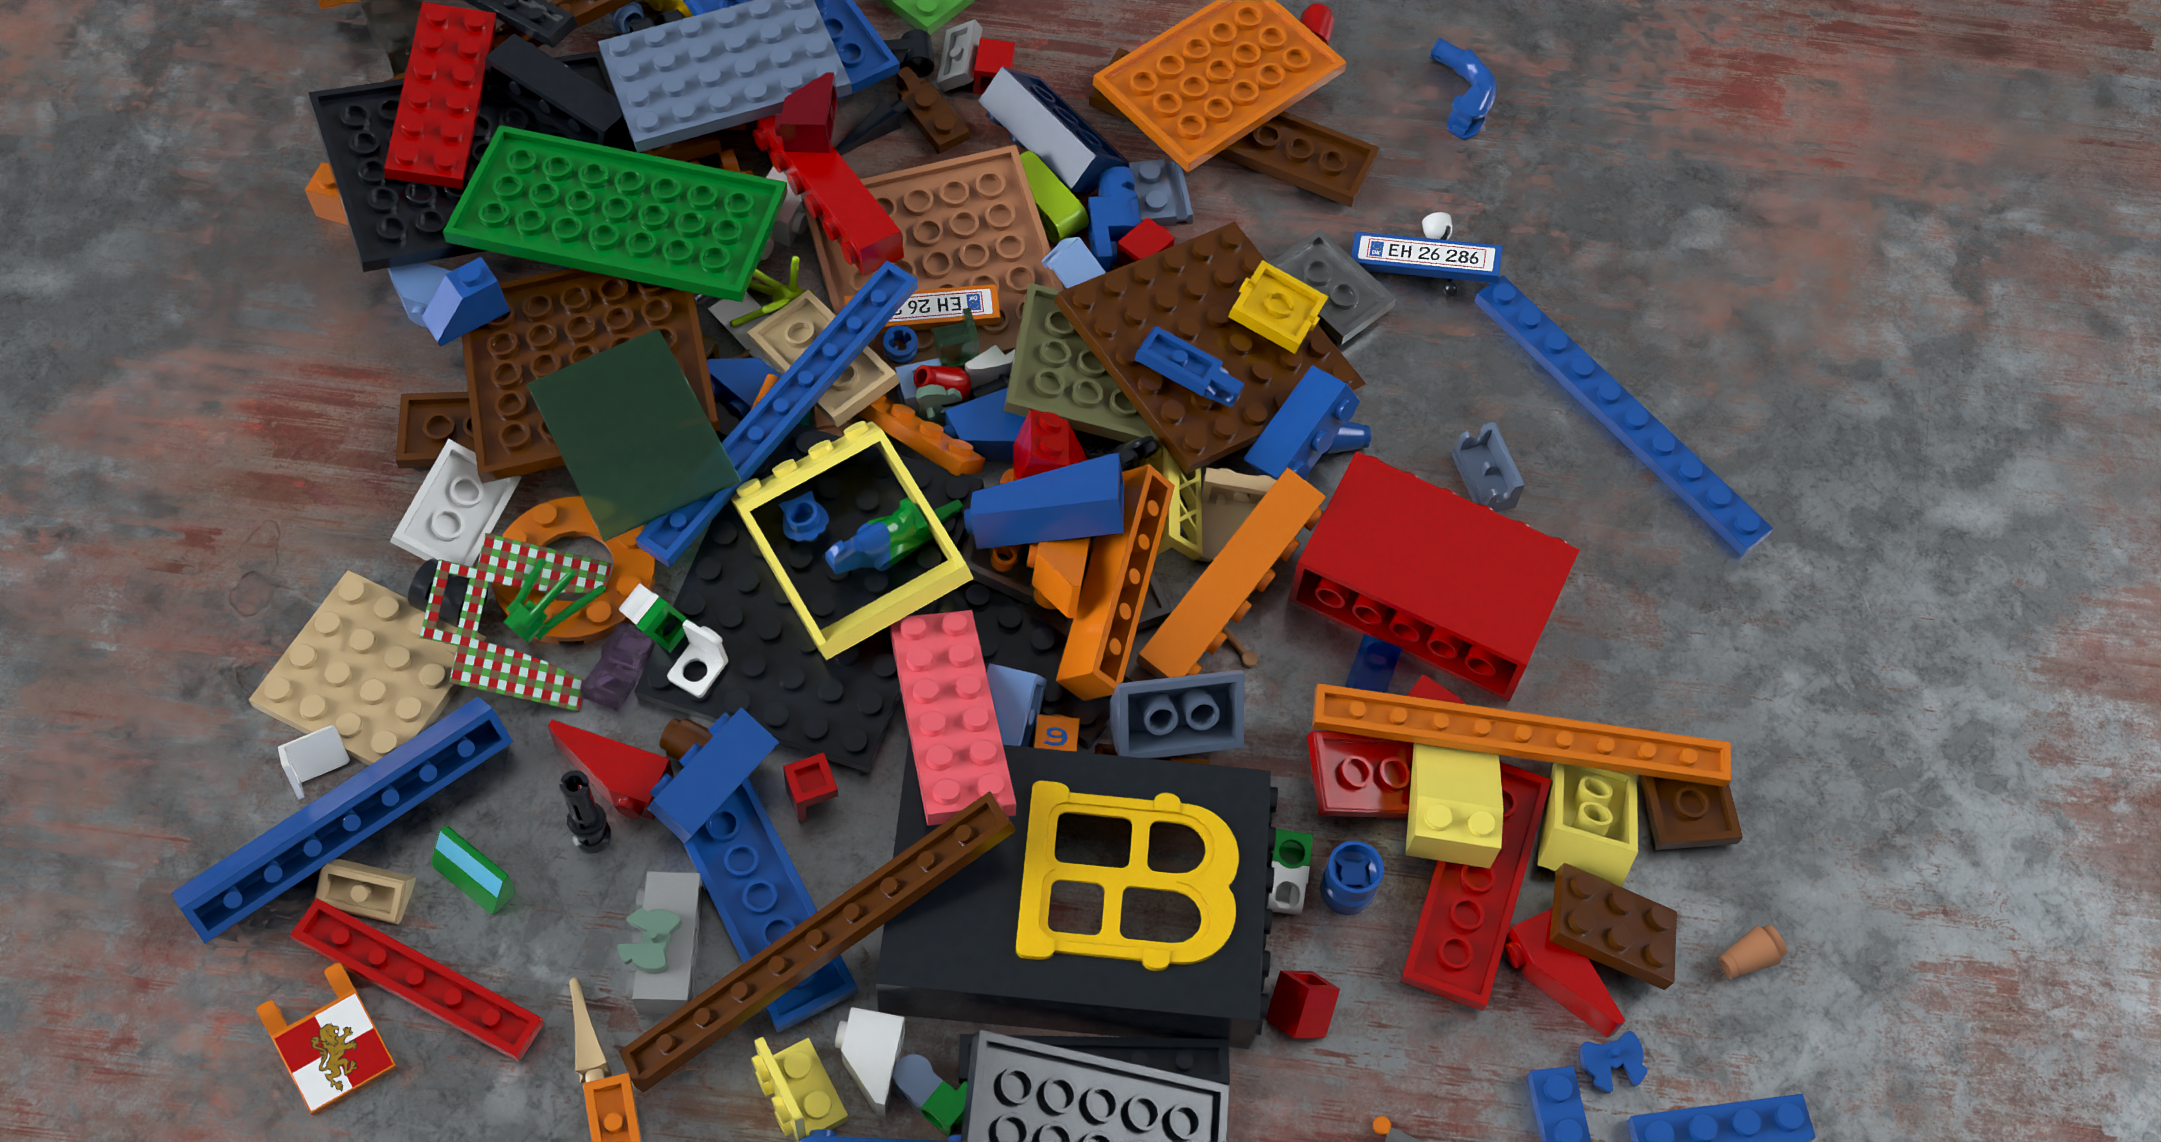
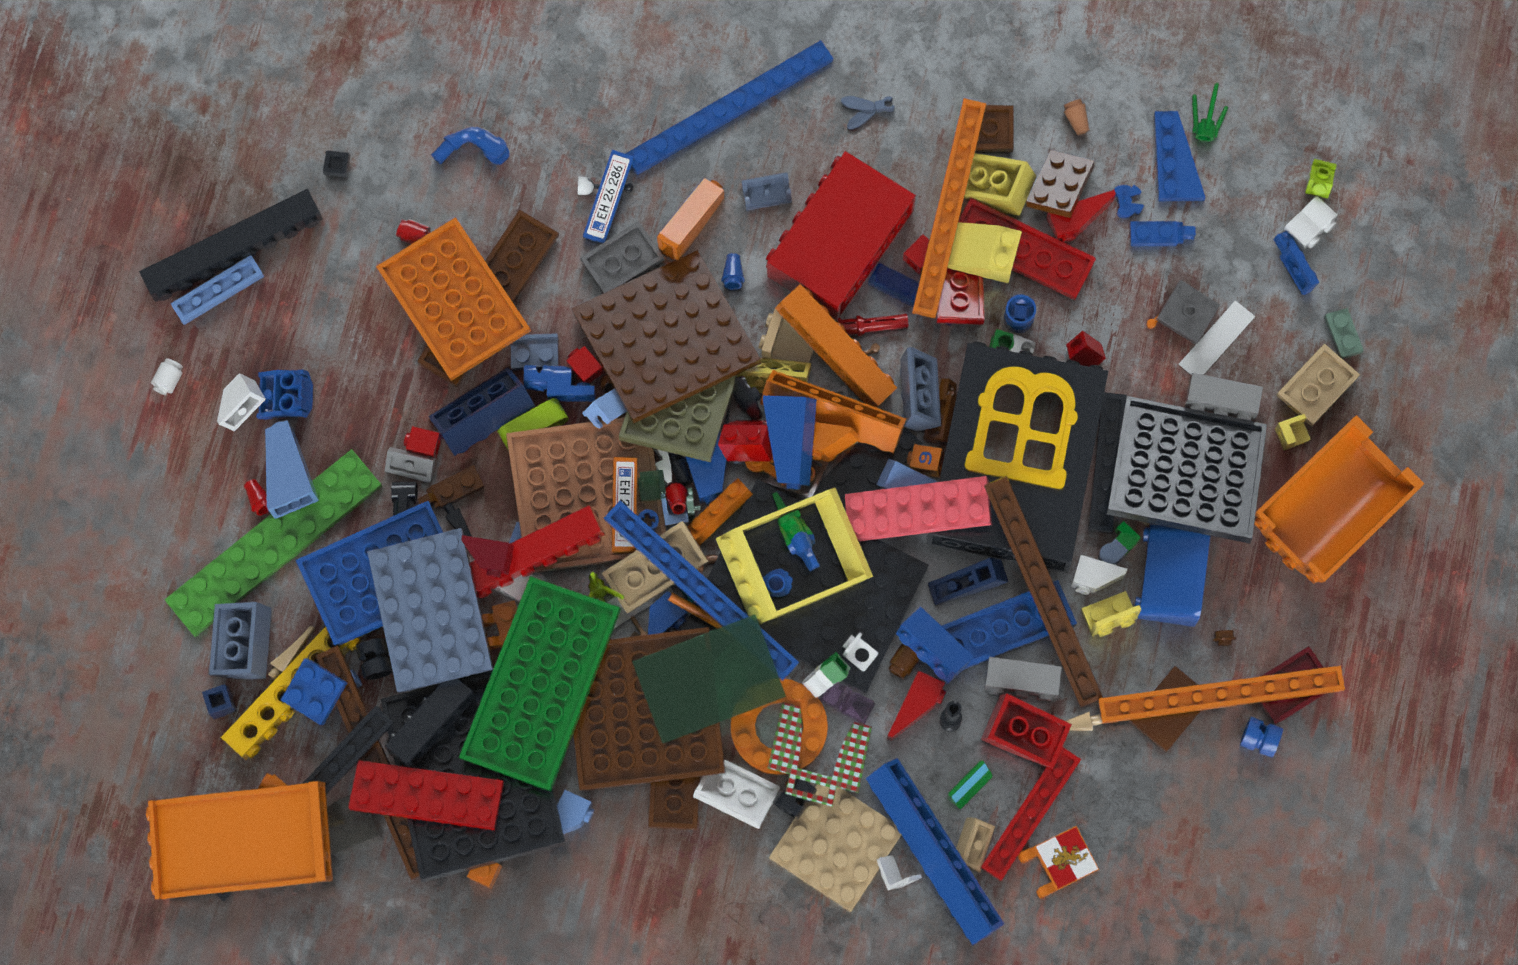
camera: 75 degrees left, 15 degrees up
blue slope [422,257,510,347] -> none
green plant [503,558,606,644] -> none
sand green piece [617,908,682,974] -> none
red panel [783,752,838,822] -> none
blue hinge [1134,326,1244,408] -> none
yellow plate [1228,260,1329,354] -> none
blue brick [1244,365,1360,481] -> none
none -> slope [657,178,725,261]
none -> red pin [836,313,909,336]
none -> sand blue piece [841,96,895,130]
none -> dark blue slope [928,558,1009,606]
none -> red slope [981,693,1072,769]

